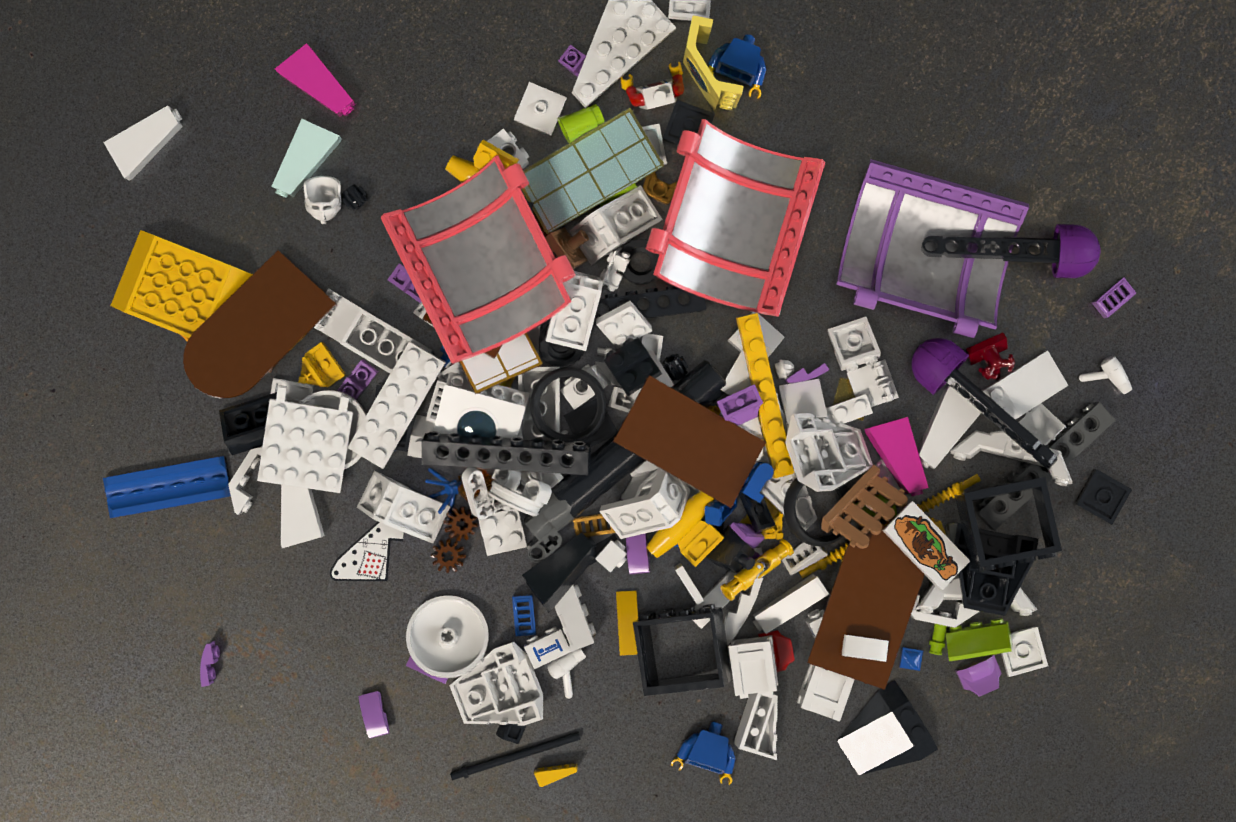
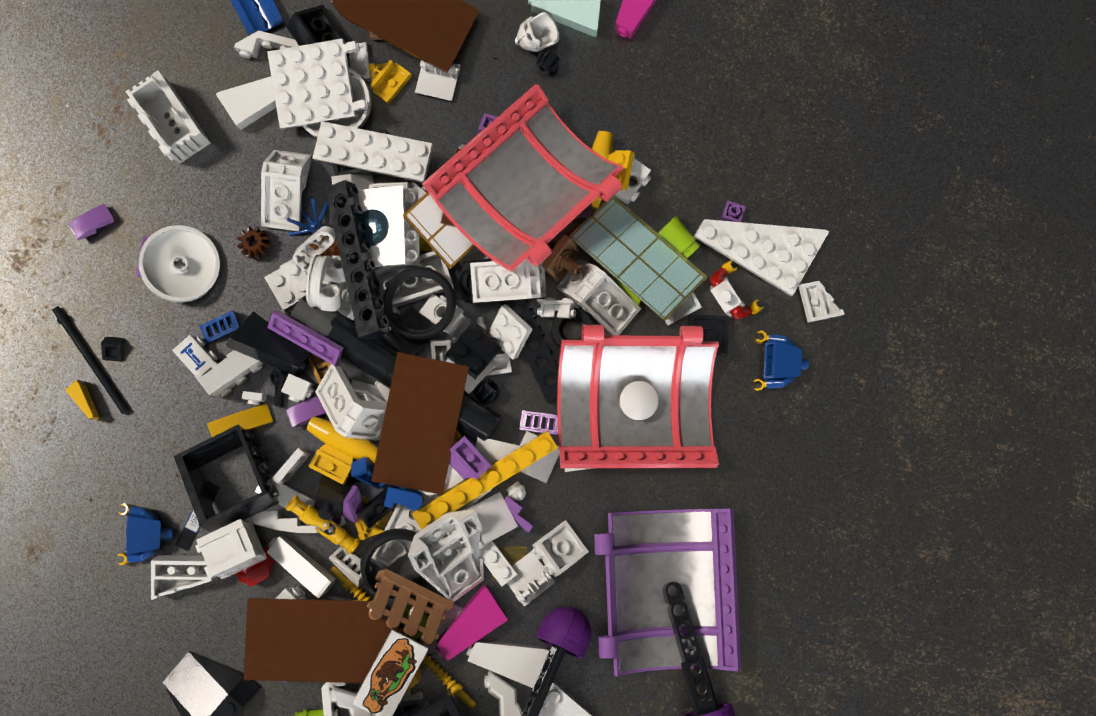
camera: 70 degrees right, 5 degrees down
medium lavender slope [200,641,220,687] -> none
sticker [330,522,404,581] -> none
medium lavender slope [337,359,379,400] -> none
white brick [340,308,434,373] -> none
reddish brown gear [443,506,478,541] -> none
white wedge [449,642,543,726] -> none
white plate [514,82,567,136] -> none
white piece [547,648,586,699] -> none
pearl gold piece [643,171,678,204] -> none
light yellow panel [683,15,744,112] -> none
white container [796,664,855,721] -> none
white slope [842,635,889,662] -> none
blue tile [899,647,923,671] -> none
dark red piece [966,332,1015,380] -> none
none -> white piece [125,70,211,164]
none -> black sticker [175,481,220,551]
none -> white plate [242,391,267,405]
none -> medium lavender plate [268,310,344,366]
none -> black plate [270,368,287,407]
none -> slope [519,410,558,435]
none -> white dish [619,381,658,420]

